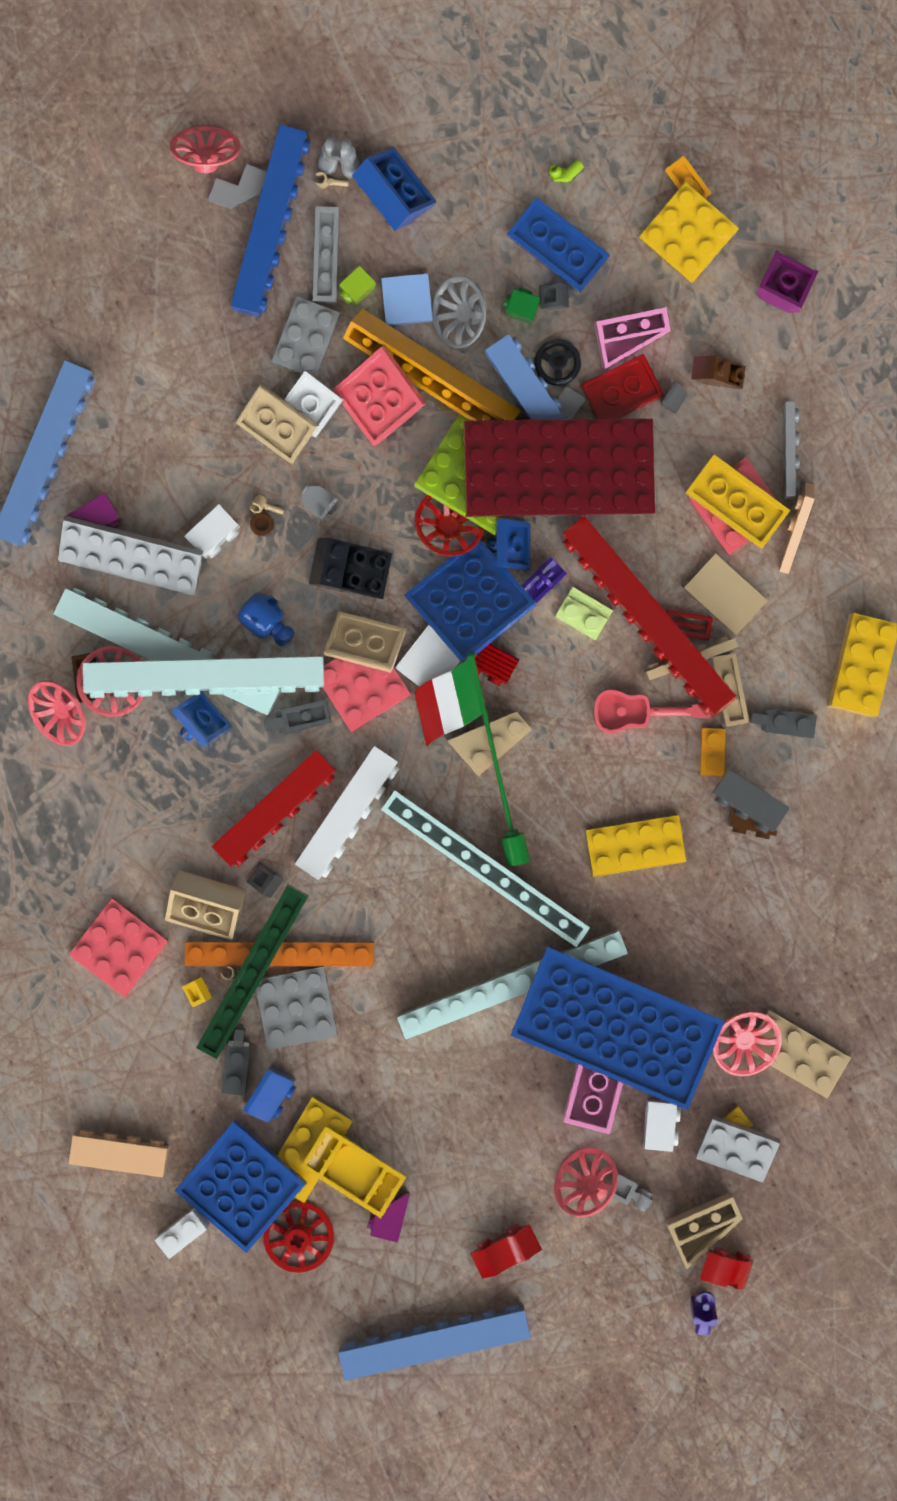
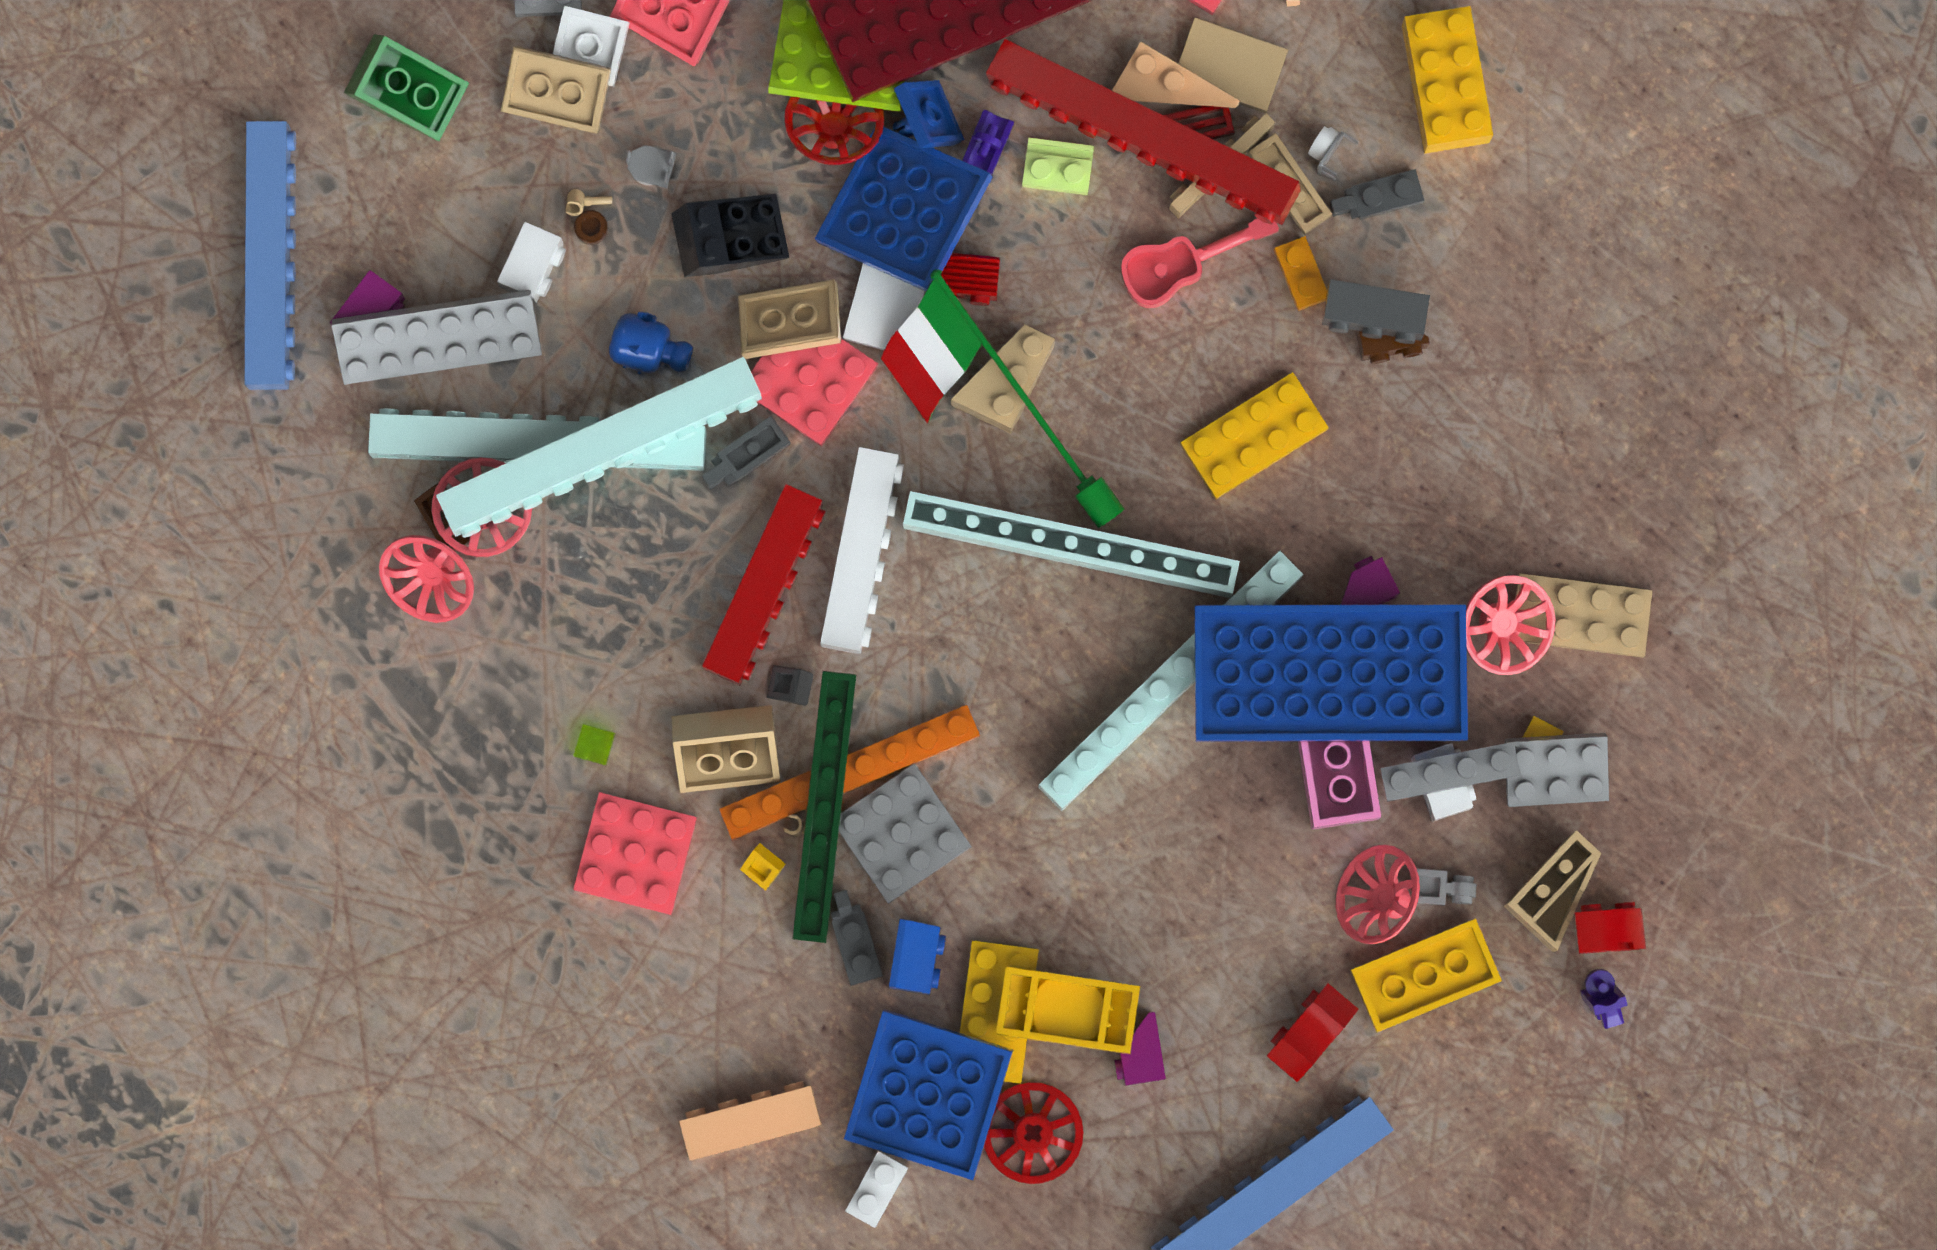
camera: 25 degrees left, 5 degrees down
blue tile [171,691,232,748] -> none
none -> green slope [344,34,469,141]
none -> clear neon green tile [573,724,616,766]
none -> light nougat wing [1112,42,1241,108]
none -> piece [1308,126,1359,181]
none -> magenta slope [1340,556,1400,605]
none -> yellow plate [1350,919,1502,1033]
none -> light grey plate [1380,742,1521,802]

